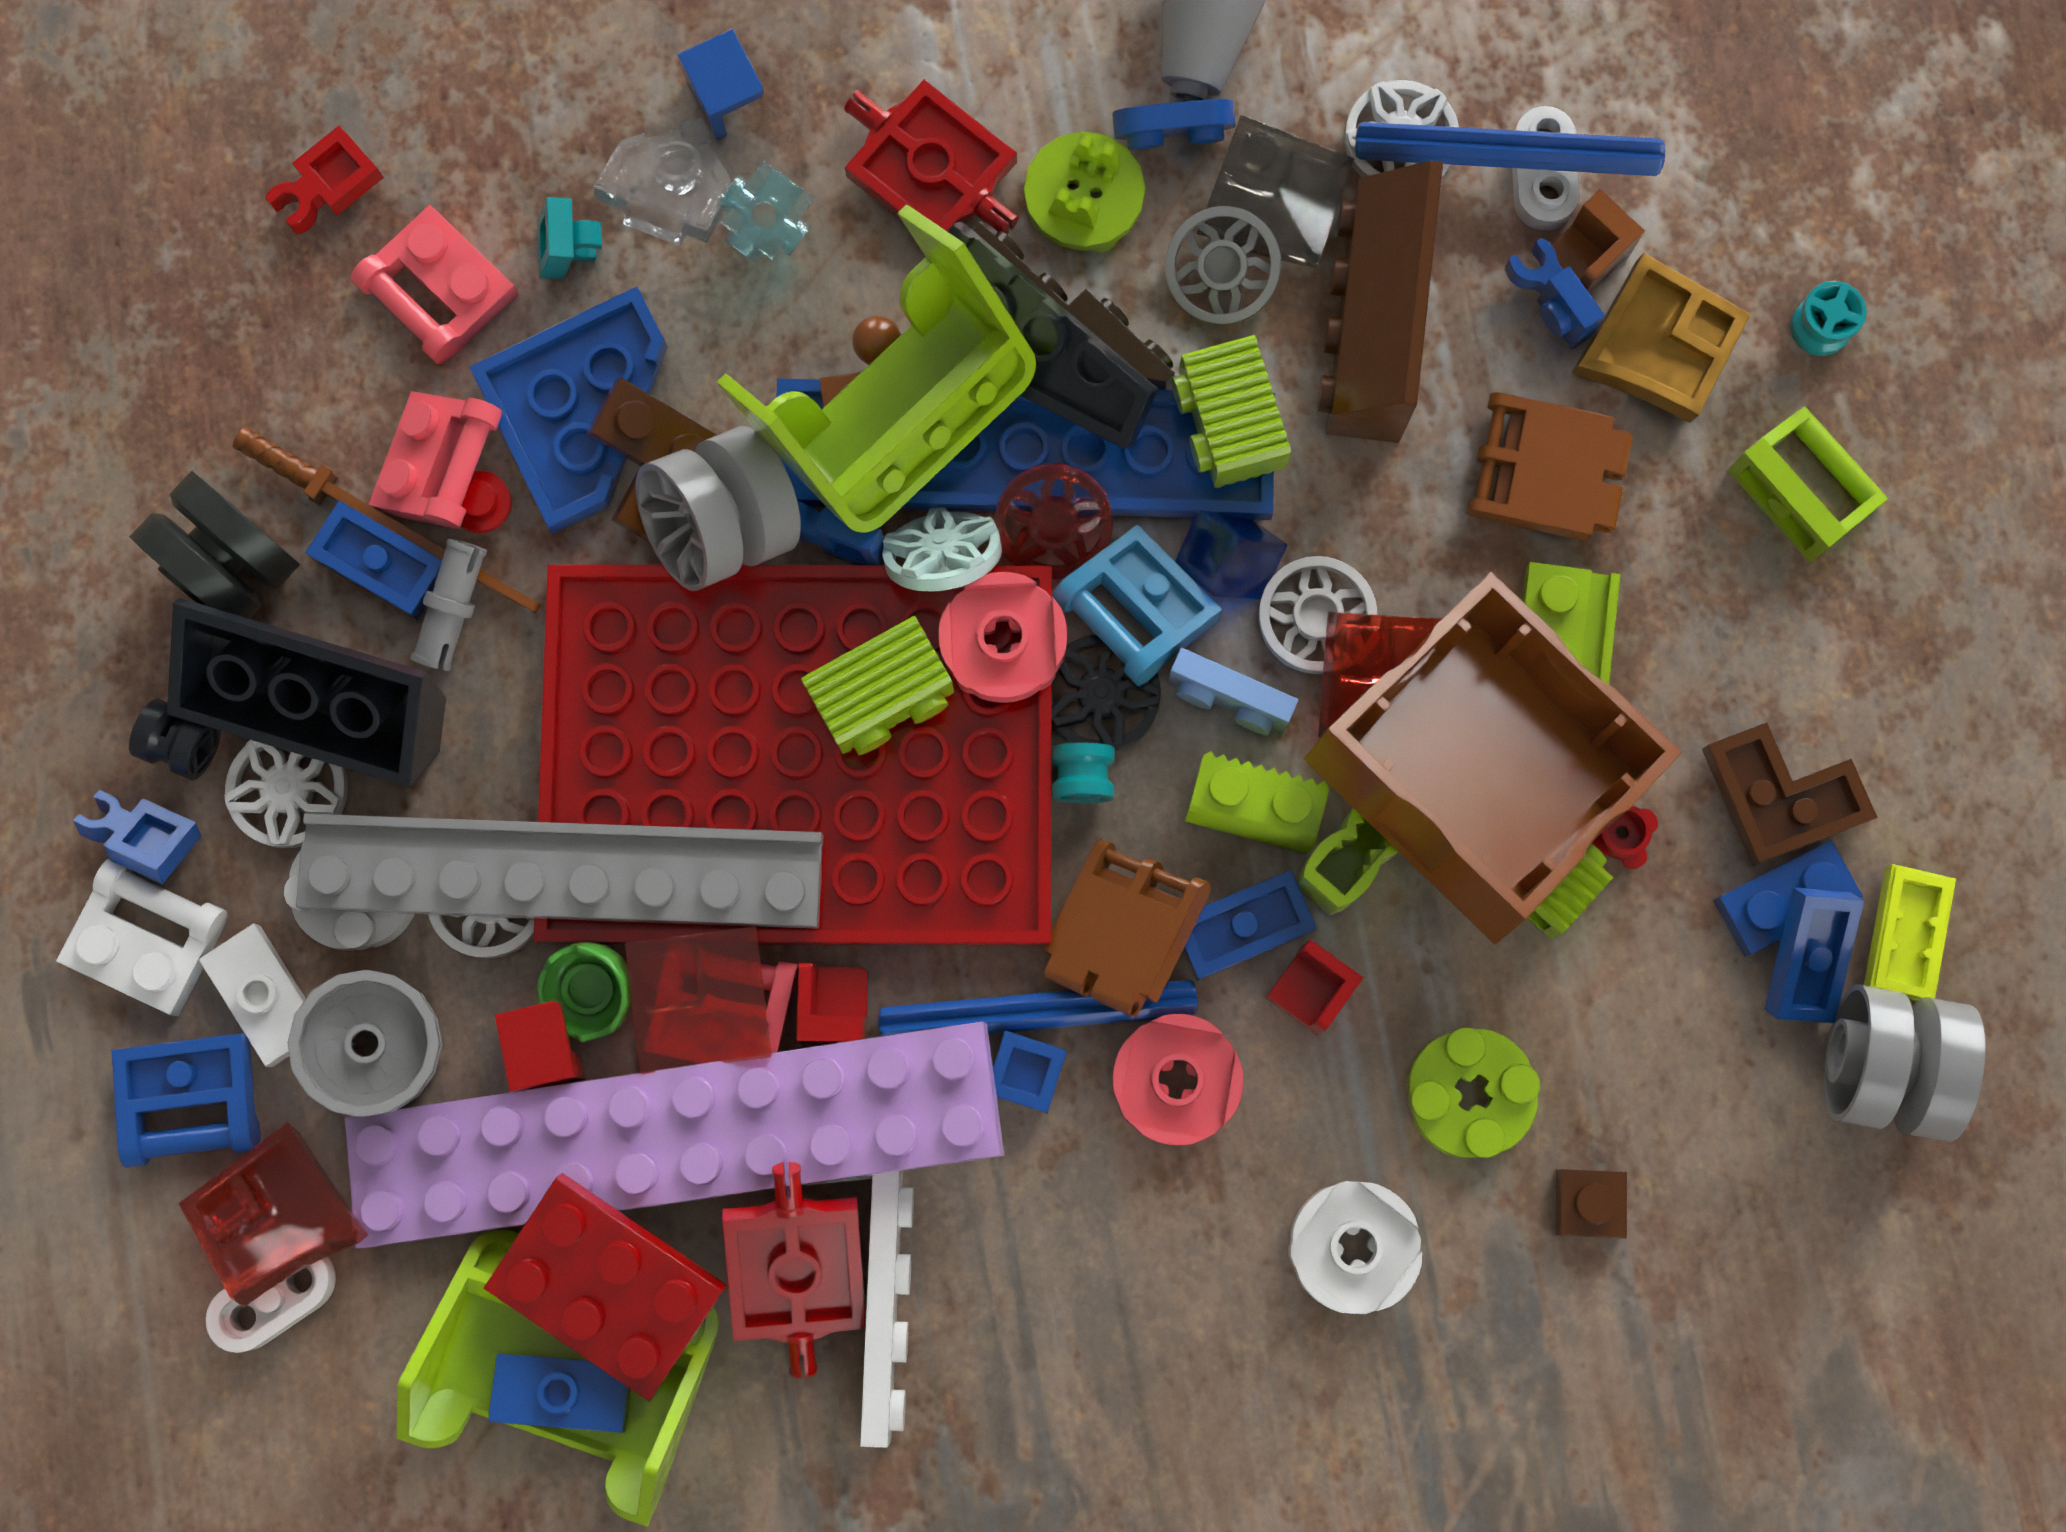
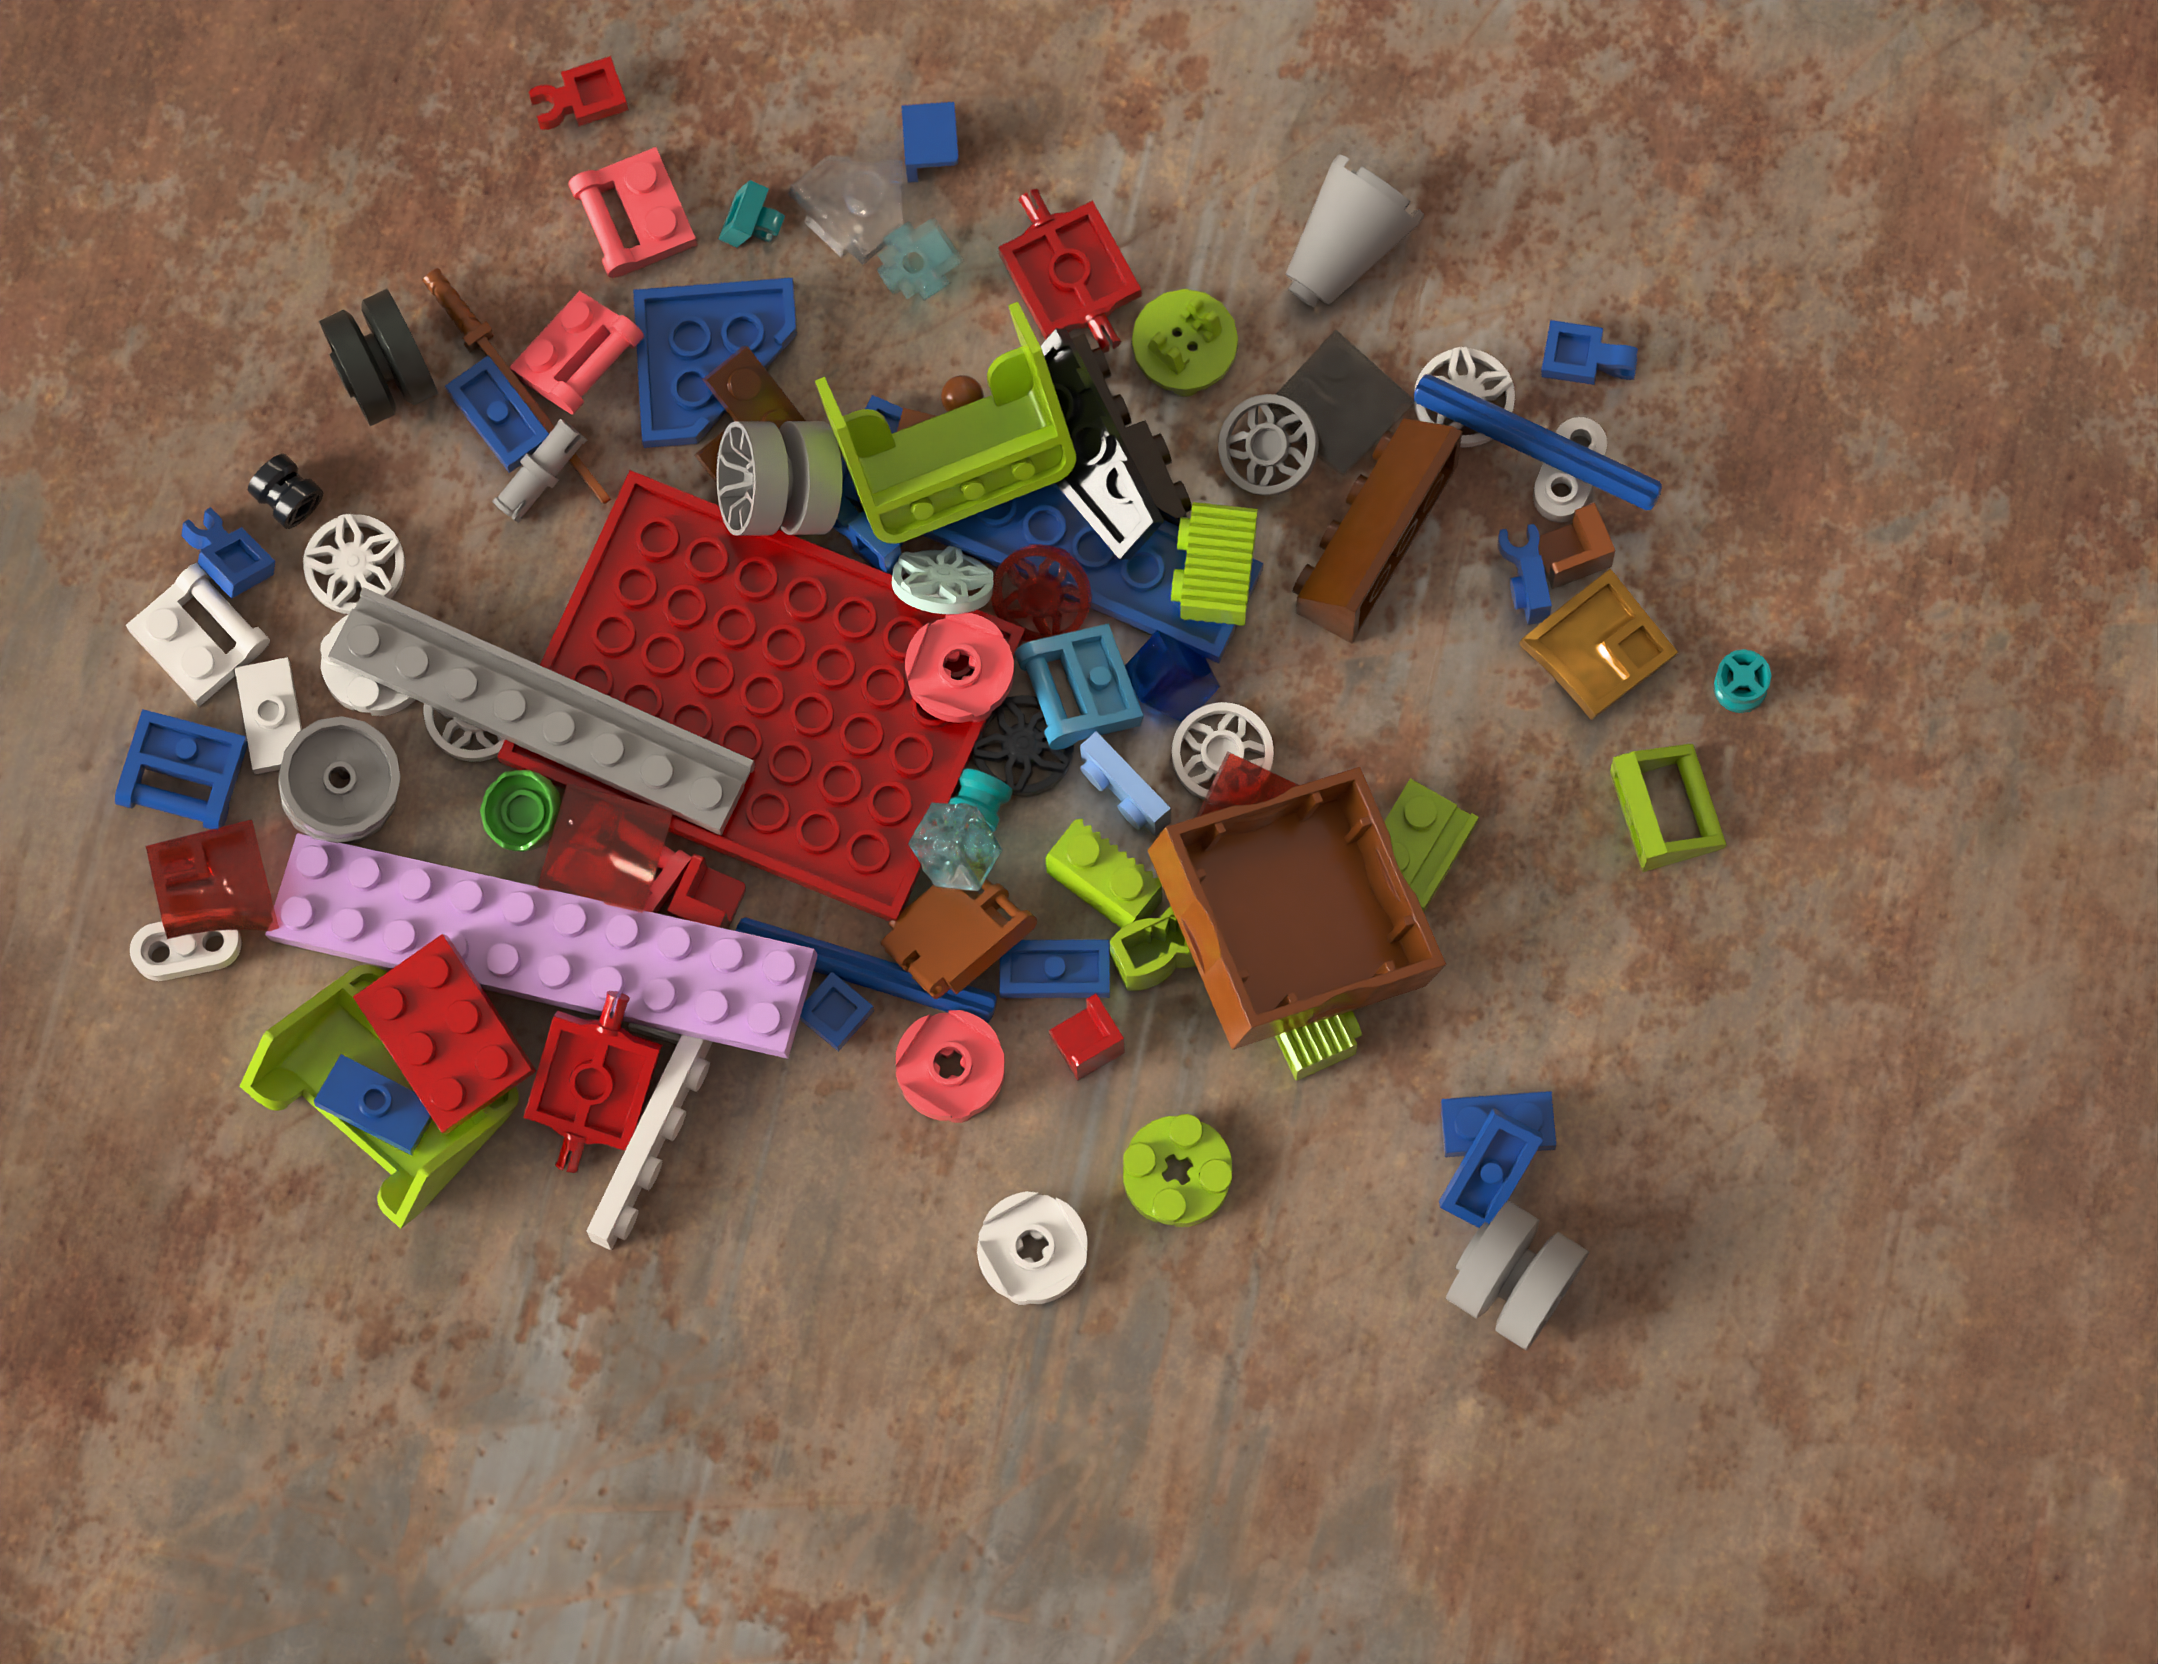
camera: 25 degrees right, 5 degrees down
black slope [167,598,446,788] -> none
red plate [461,471,512,534] -> none
red panel [494,1001,586,1092] -> none
lime brick [801,616,954,755] -> none
blue plate [1112,99,1236,150] -> none
dark orange plate [1466,392,1633,542] -> none
reddish brown plate [1556,1169,1627,1239] -> none
red plate [1592,806,1658,869] -> none
reddish brown plate [1702,722,1878,866] -> none
neon yellow plate [1864,864,1956,1003] -> none
none -> clear light blue brick [908,802,1003,891]
none -> blue plate [1541,320,1638,385]

